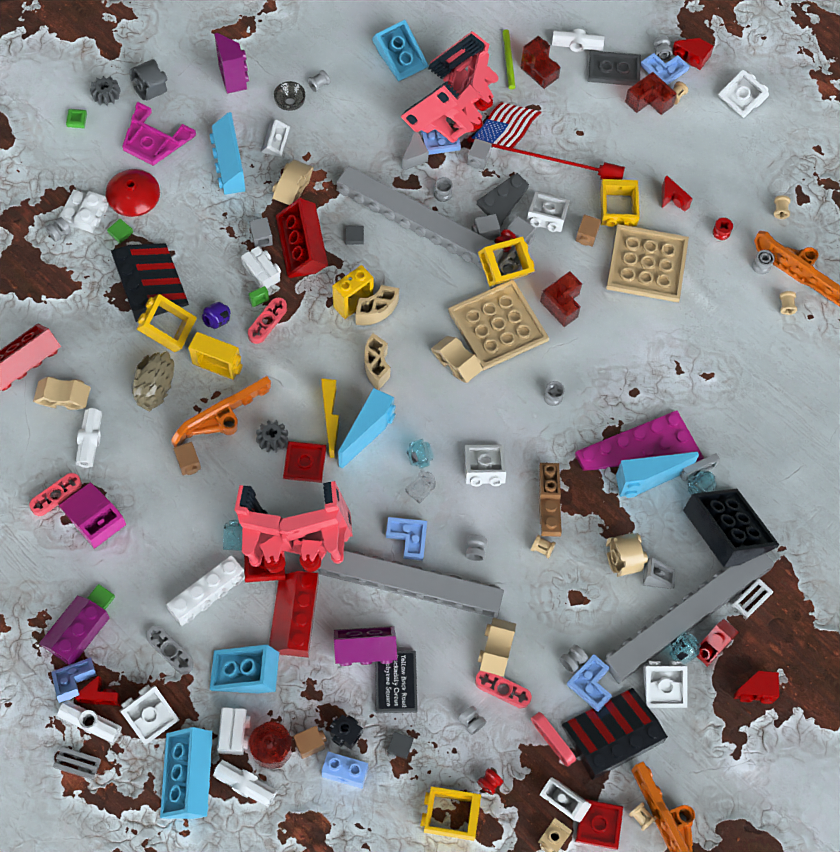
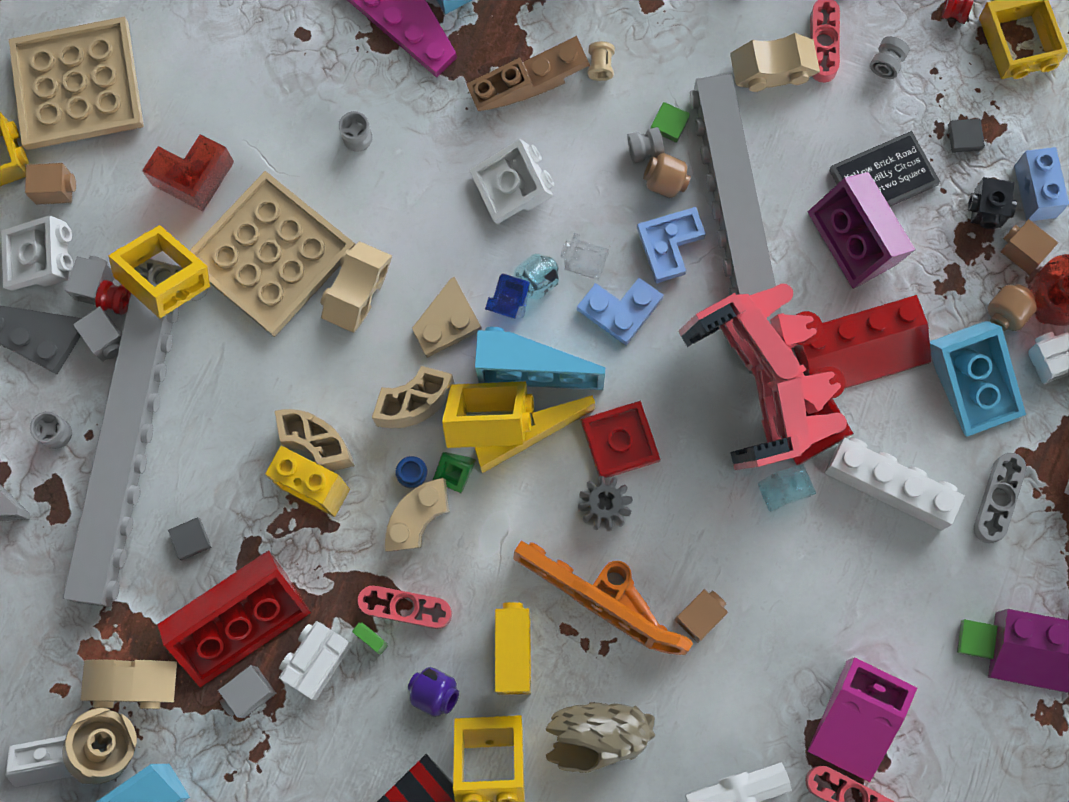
camera: 105 degrees left, 10 degrees up
none -> tan brick [62,708,137,784]
none -> tan brick [385,478,449,552]
none -> blue plate [396,456,428,488]
none -> tan wing [412,277,482,358]
none -> green slope [433,452,476,493]
none -> yellow window [442,381,534,448]
none -> clear blue slope [485,273,530,319]
none -> light blue plate [577,278,664,346]
none -> medium nougat head [643,153,691,198]
none -> bright green tile [650,102,690,143]
none -> medium nougat head [987,284,1037,331]

